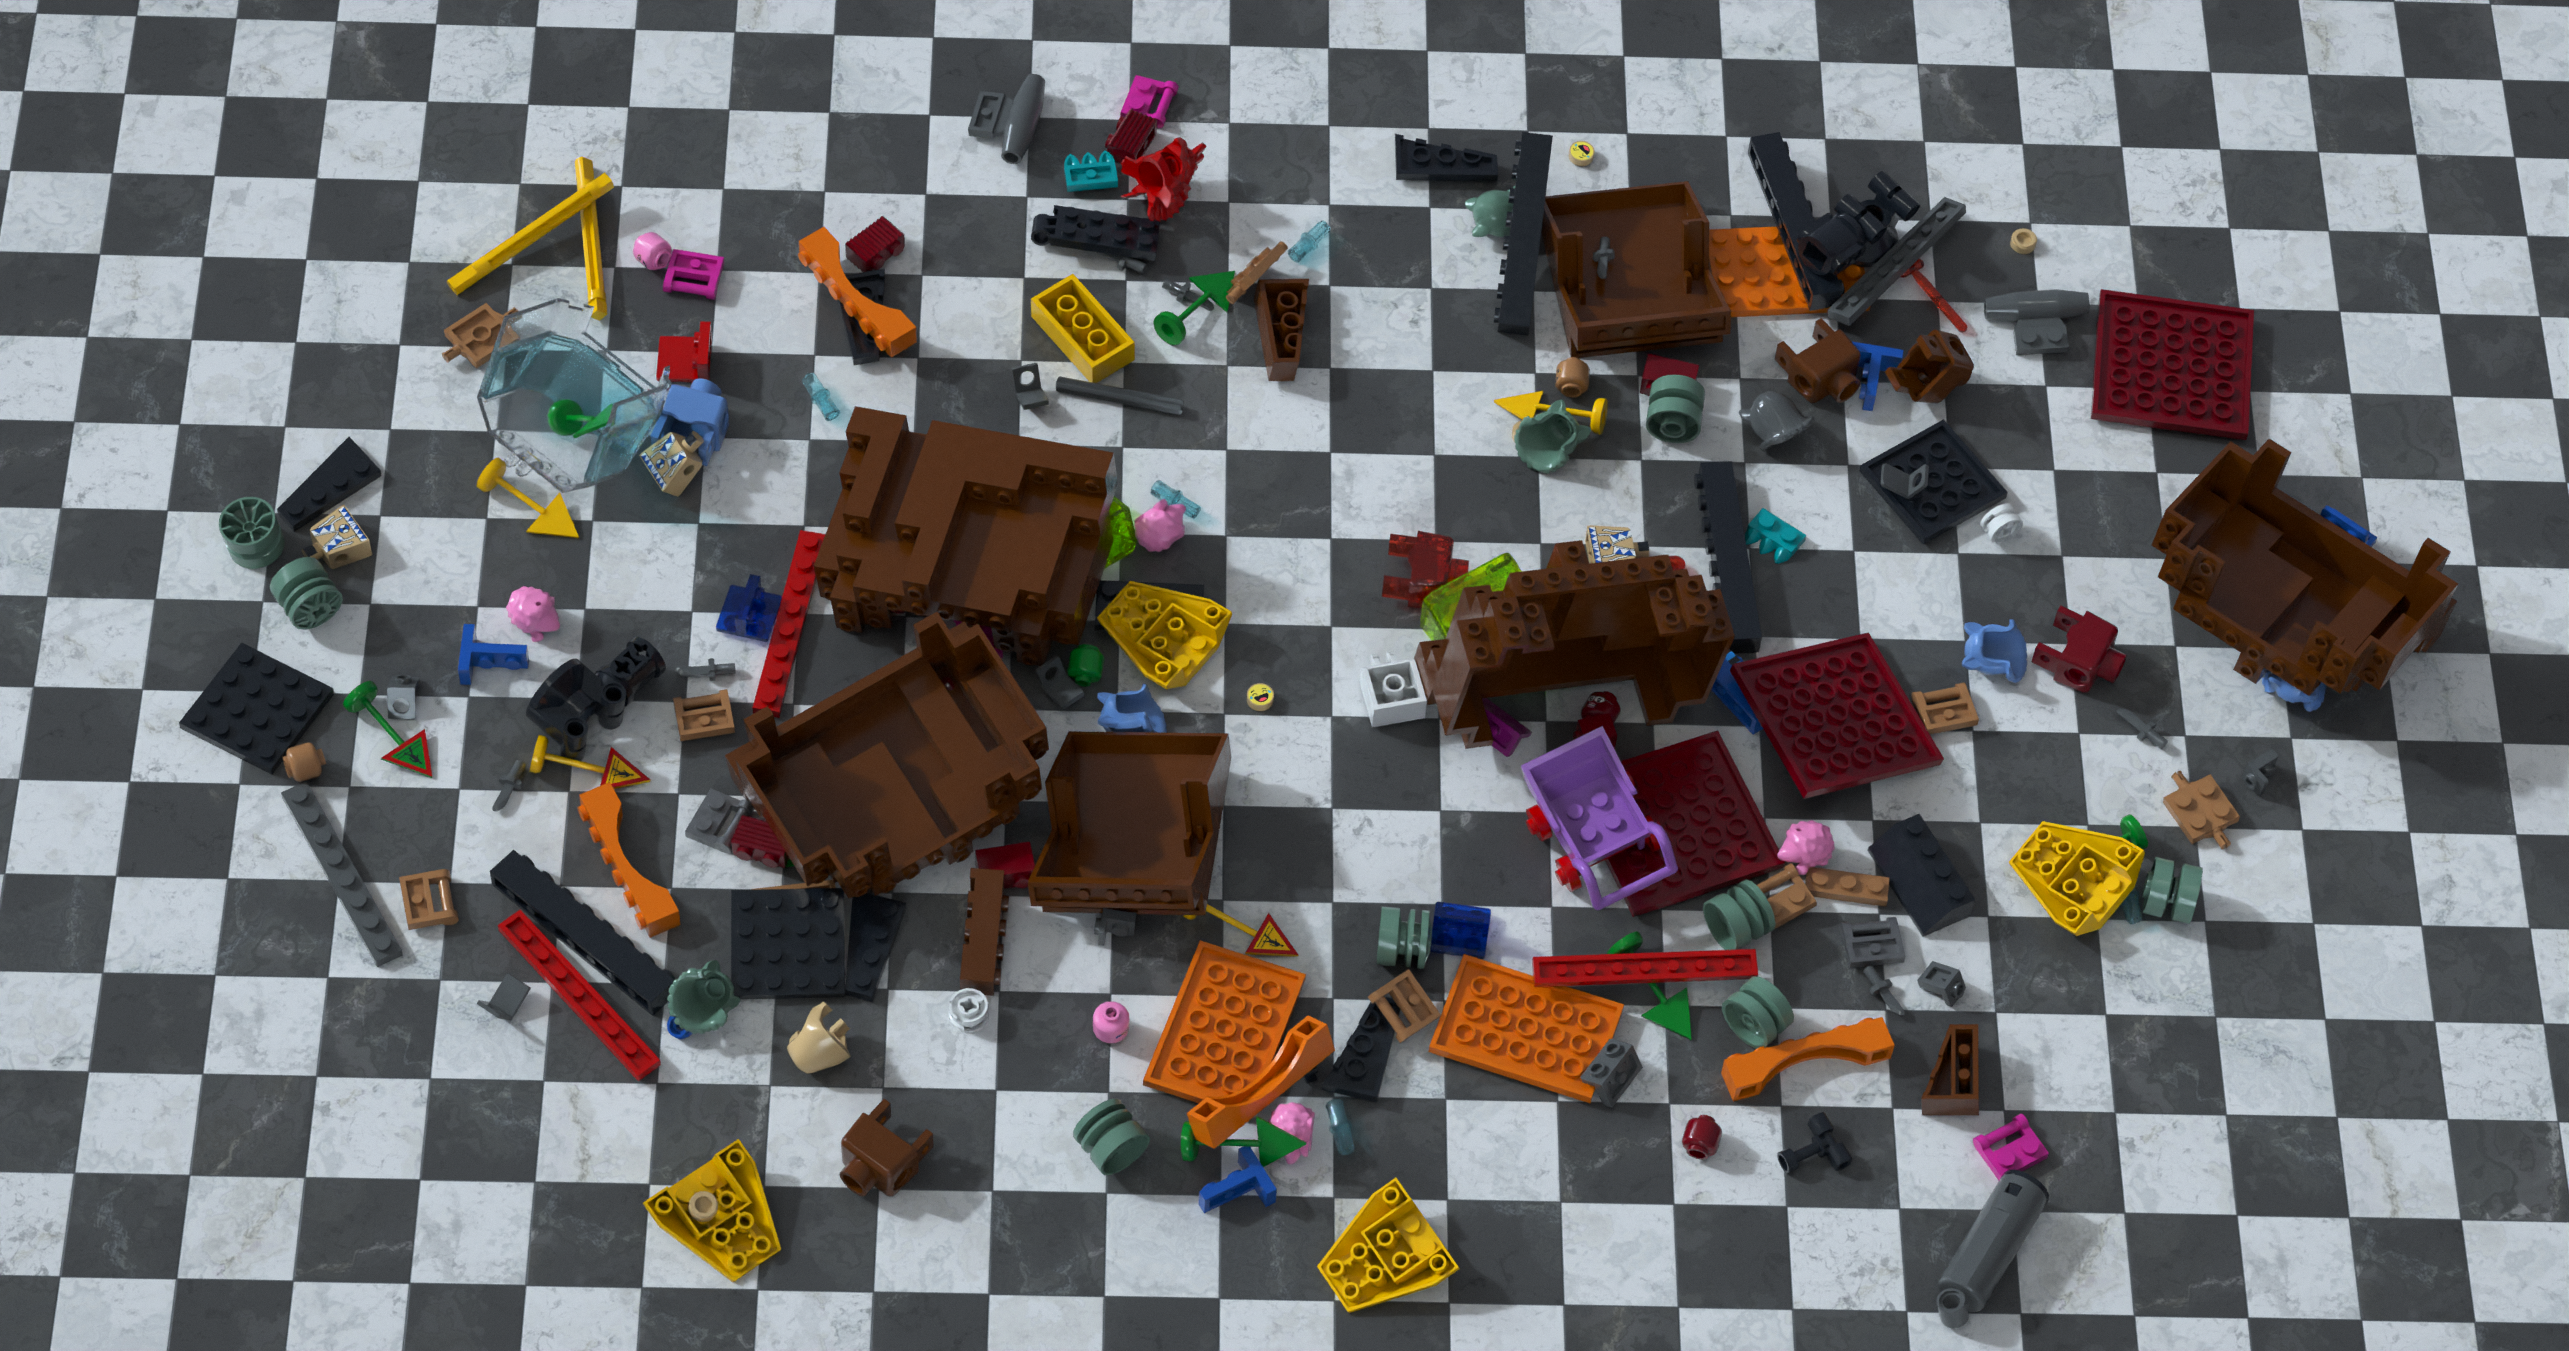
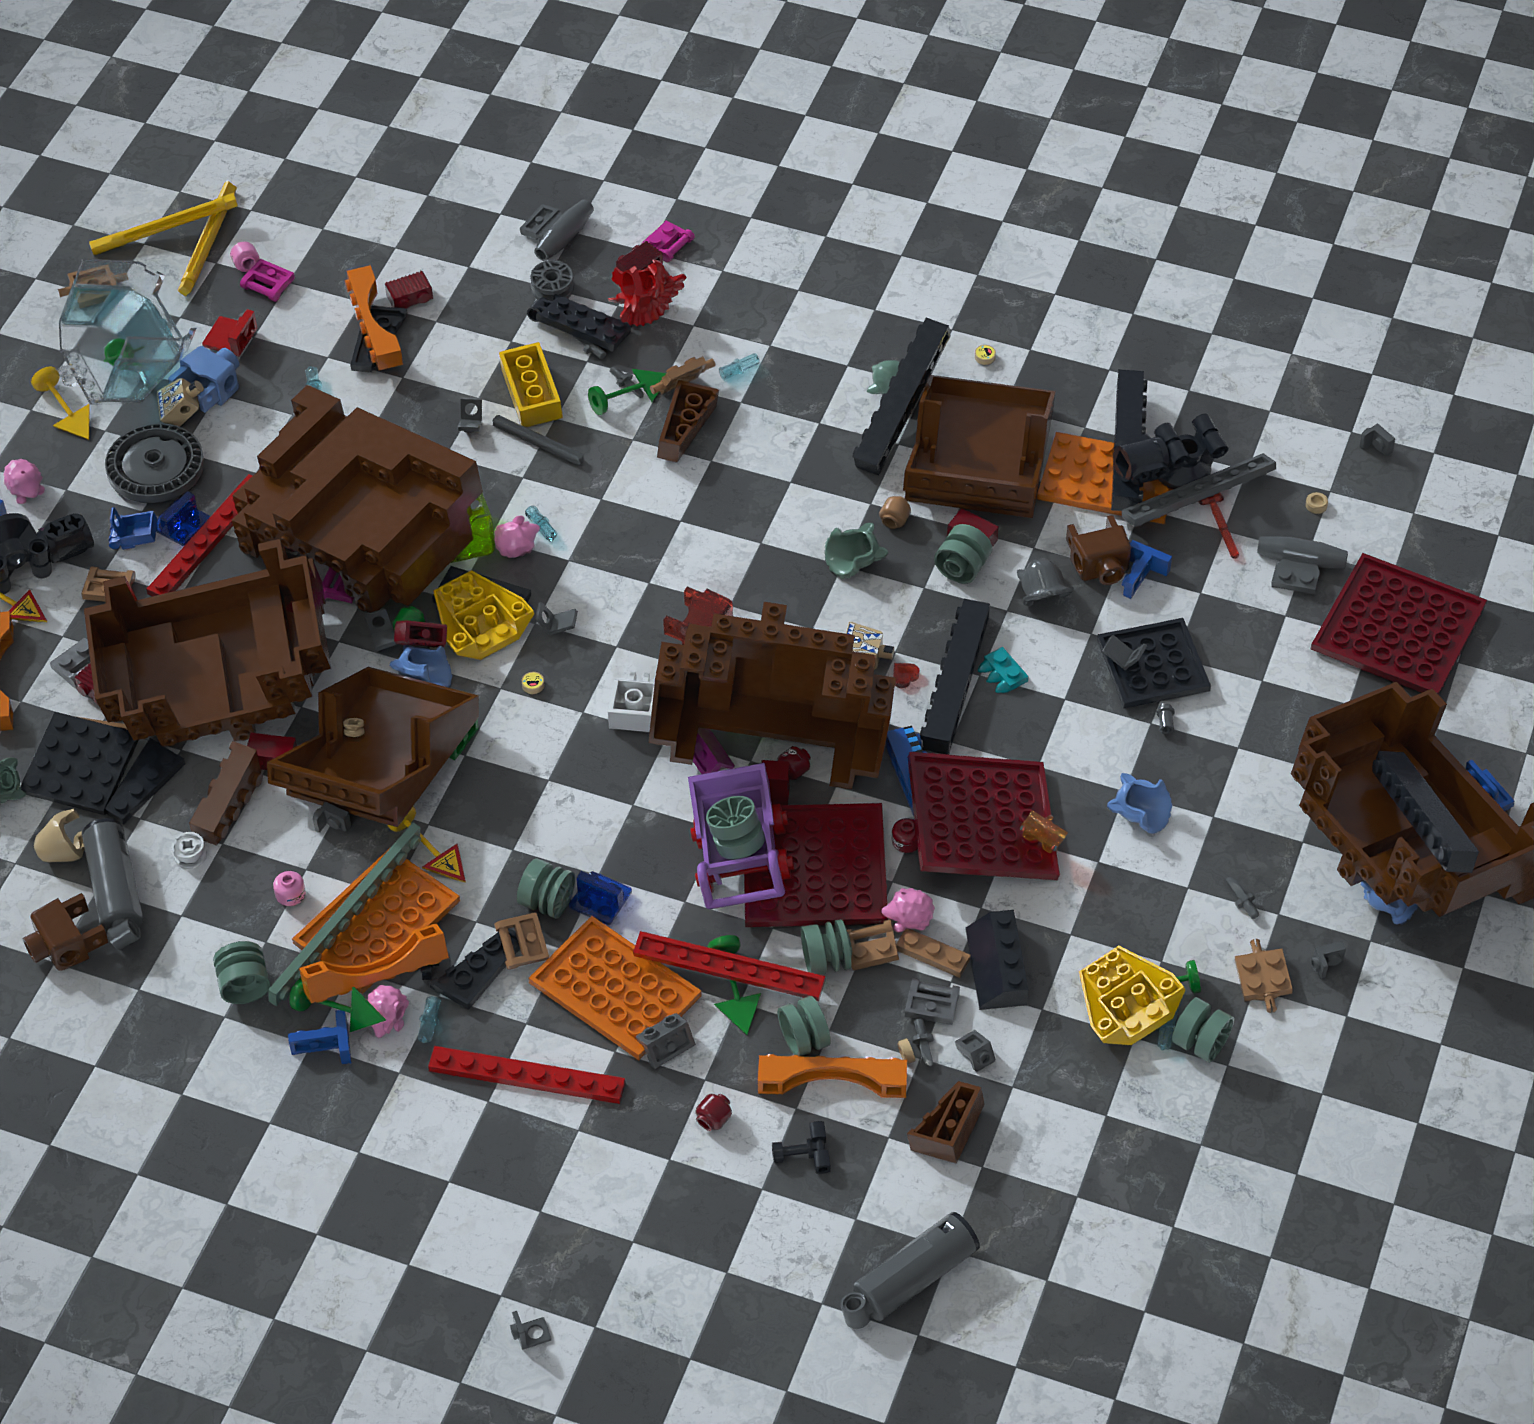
camera: 25 degrees right, 5 degrees down
dark grey piece [675,658,736,681] -> none
teal plate [1064,151,1118,192] -> none
yellow wedge [1317,1178,1460,1313] -> none
black wing [1395,134,1498,181] -> none
yellow piece [1494,391,1608,435] -> none
dark grey piece [1593,237,1615,279] -> none
reddish brown piece [1885,330,1974,403] -> none
medium nougat plate [1911,682,1979,734] -> none
dark pink plate [1973,1114,2049,1180] -> none
white wheel [1980,503,2023,544] -> none
dark red piece [2031,605,2127,693] -> none
none -> dark grey piece [82,818,143,950]
none -> dark grey piece [105,423,204,503]
none -> blue piece [108,507,158,550]
none -> sand green plate [268,822,421,1006]
none -> tan bush [343,718,364,737]
none -> dark red brick [394,620,447,648]
none -> red plate [428,1046,625,1104]
none -> dark grey wheel [530,260,574,301]
none -> dark grey bracket [535,602,578,635]
none -> sand green wheel [706,796,765,859]
none -> dark red head [892,818,918,853]
none -> tan tile [898,1038,915,1064]
none -> clear orange hips [1020,811,1068,853]
none -> dark grey pin [1156,704,1175,734]
none -> dark grey bracket [1360,423,1395,456]
none -> black brick [1372,751,1479,873]

